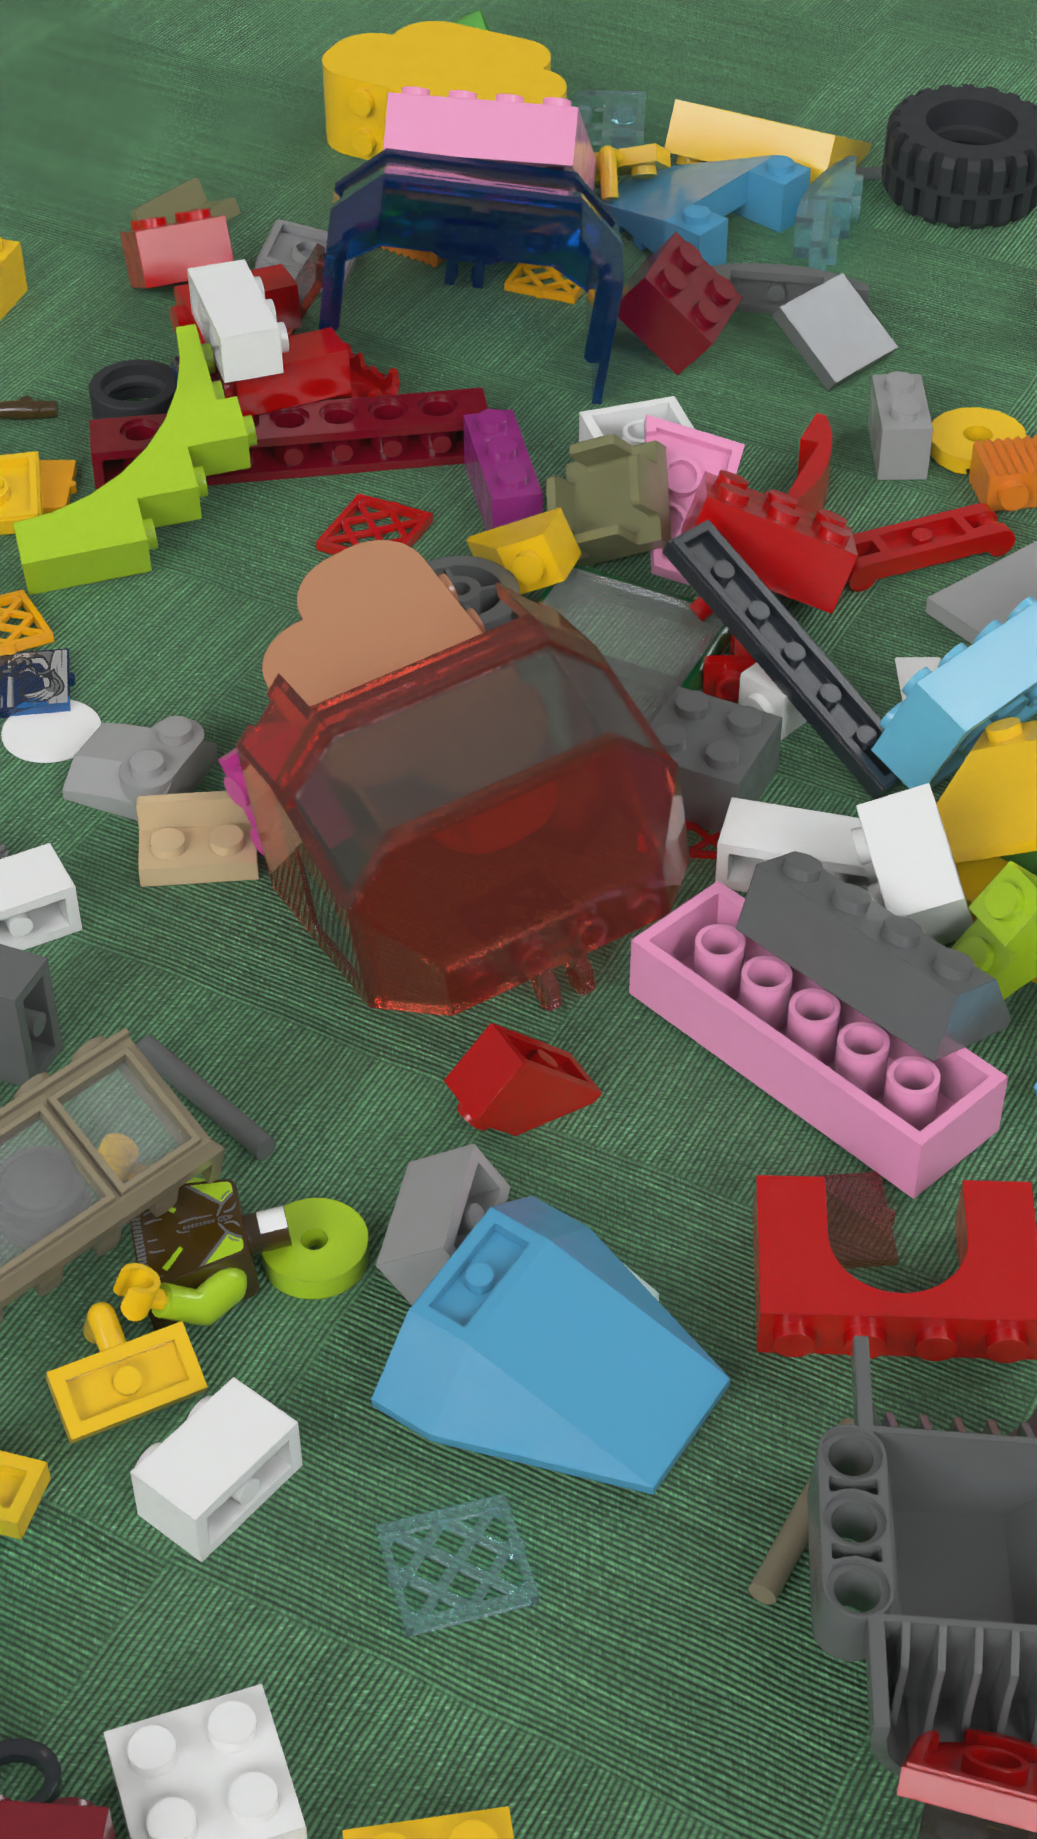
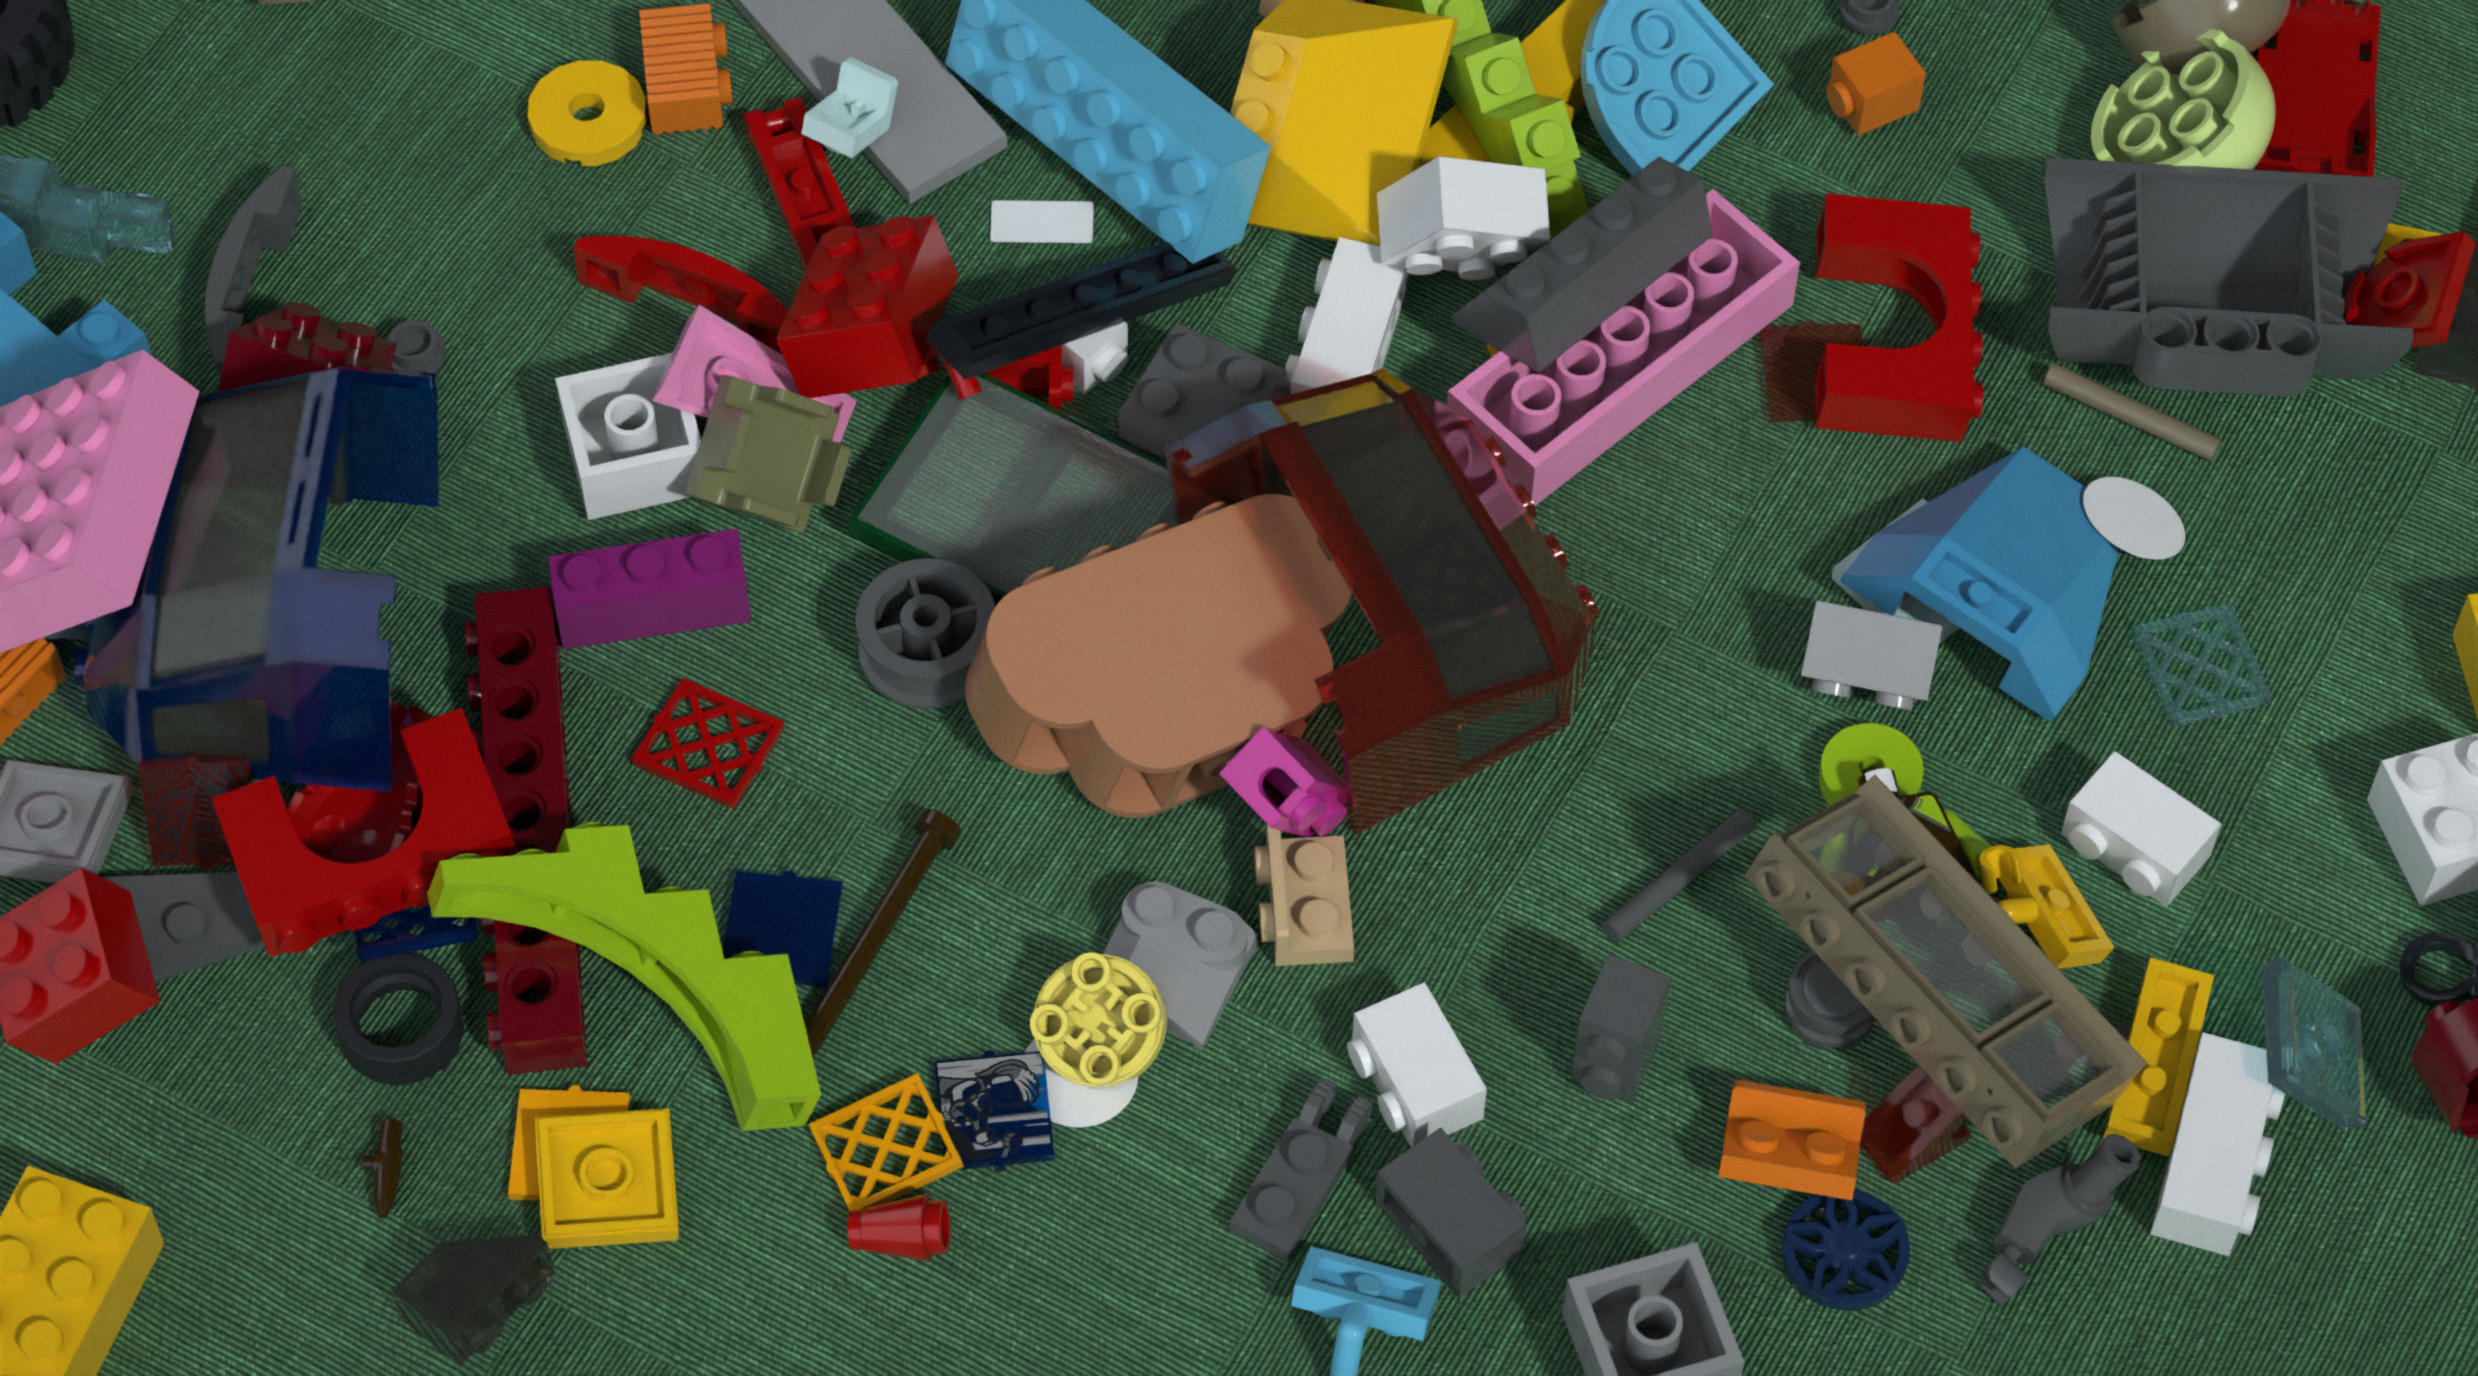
camera: 90 degrees left, 15 degrees up
white brick [187,259,289,383] -> none
red slope [444,1022,602,1136] -> none
yellow slope [466,507,582,595] -> none
tile [772,273,898,391] -> none
light grey brick [867,371,933,480] -> none
none -> dark grey plate [387,320,446,380]
none -> clear blue piece [722,871,843,987]
none -> light aqua bracket [801,57,898,158]
none -> dark brown bar [804,809,962,1056]
none -> light yellow tile [1030,952,1167,1089]
none -> white sticker [2083,477,2185,560]

